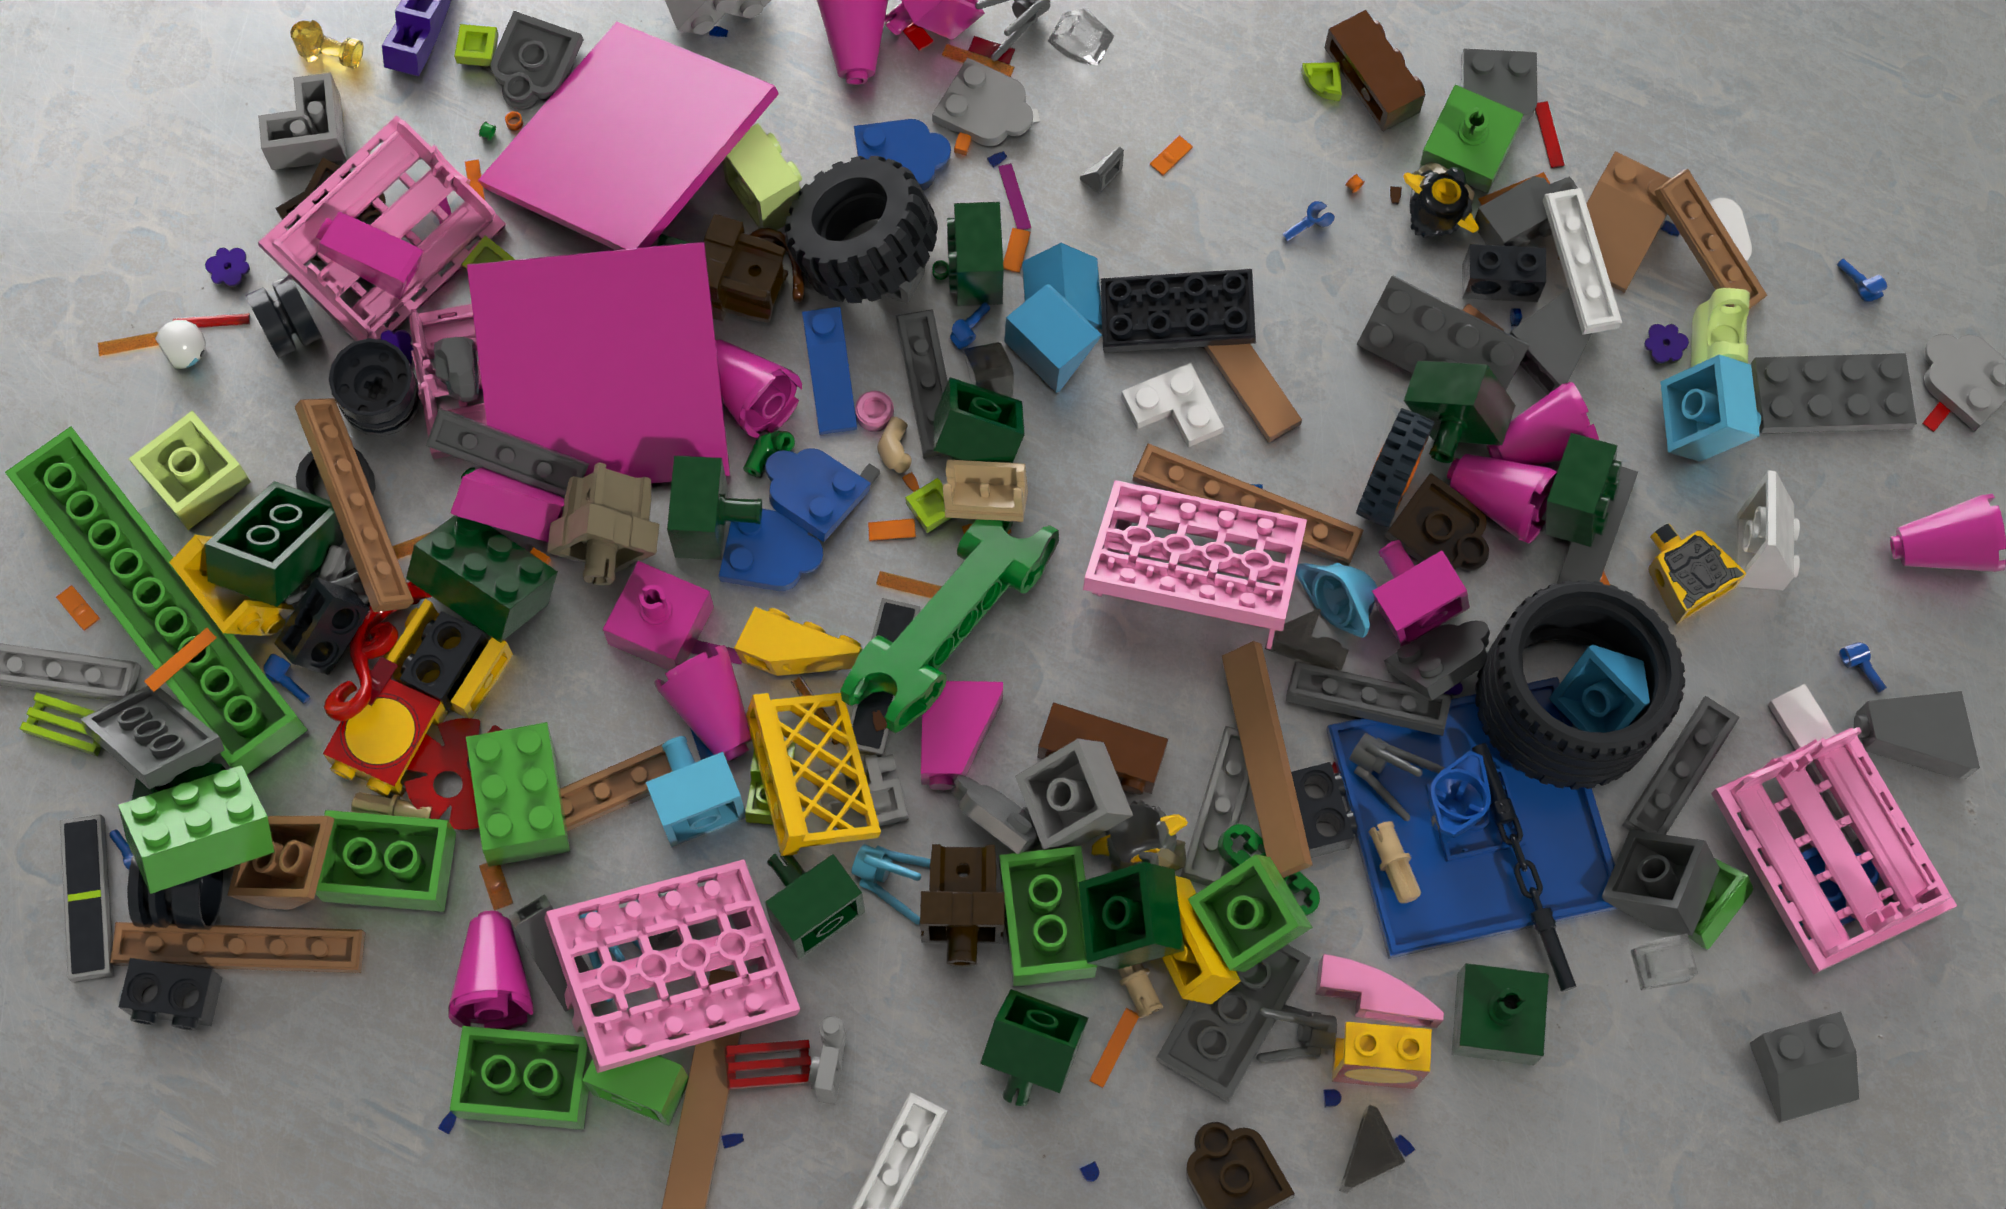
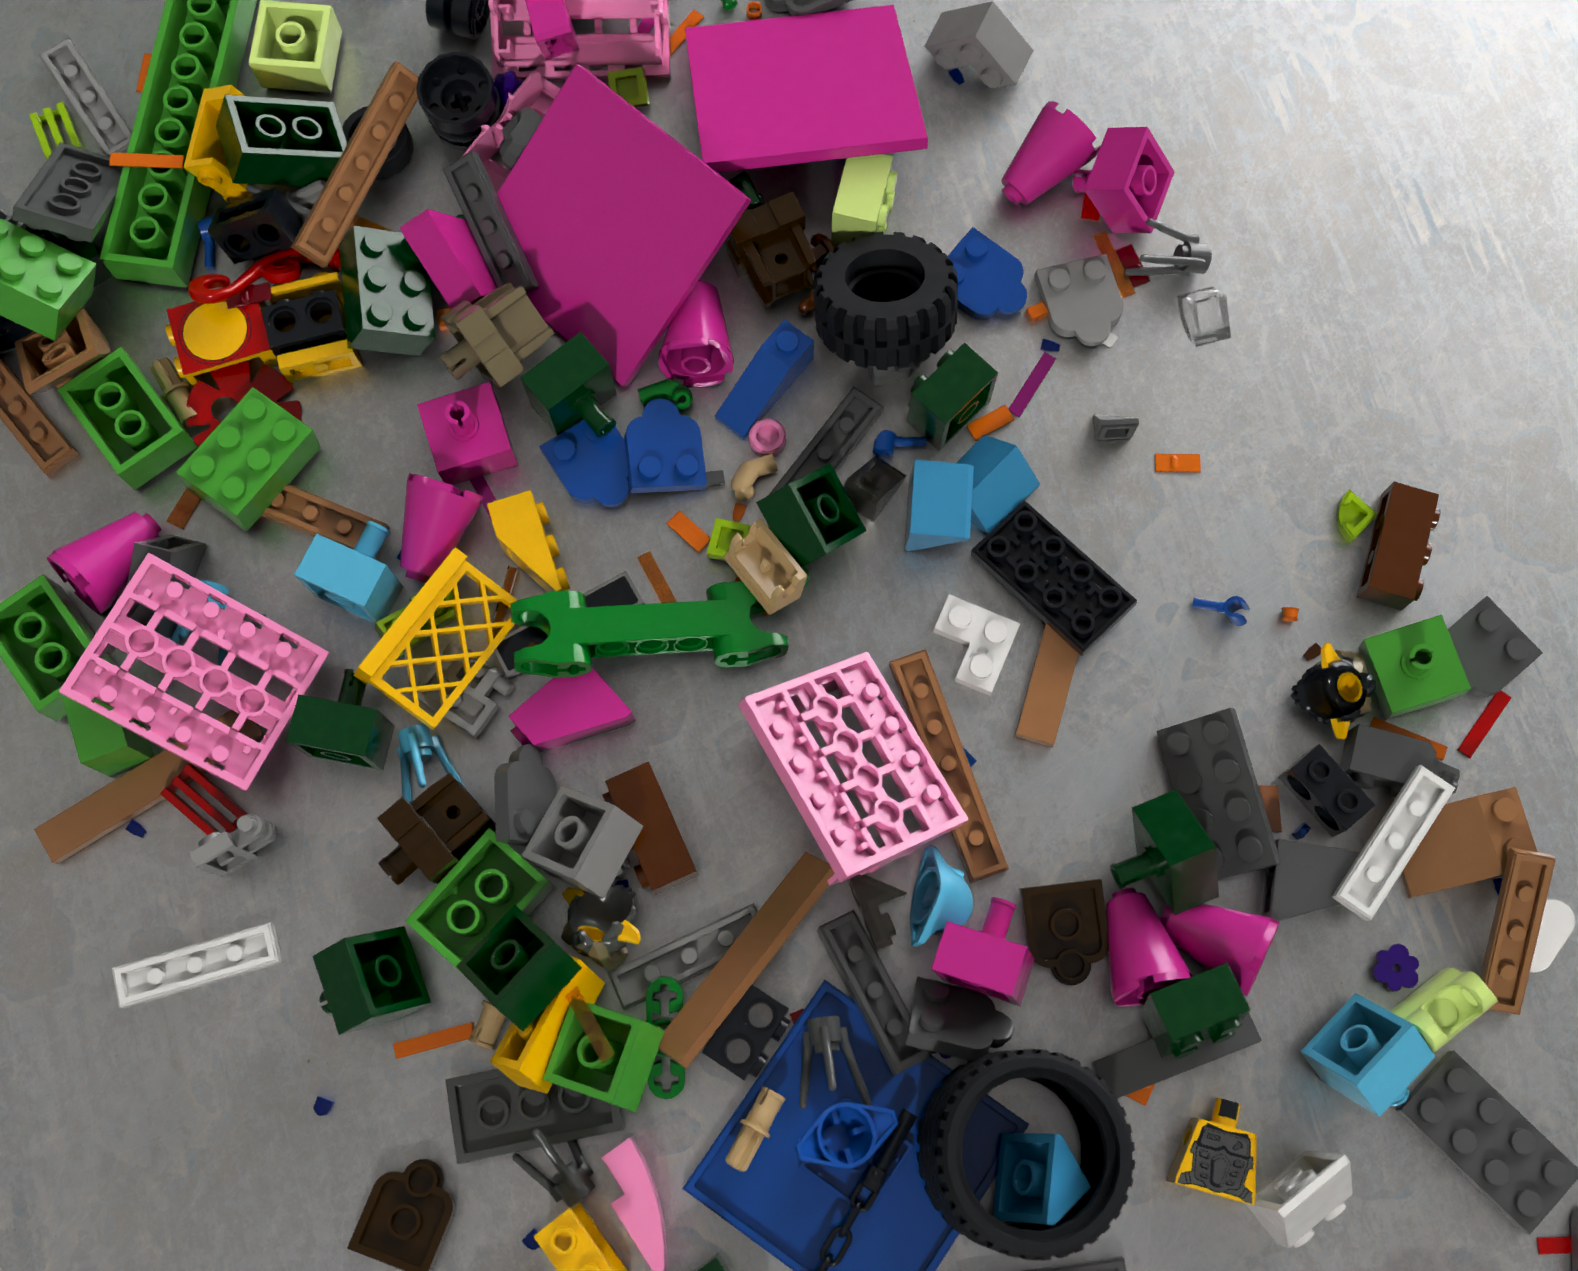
camera: 50 degrees right, 5 degrees up
black wheel [1356,408,1435,528] -> none
none -> clear orange piece [565,987,615,1064]

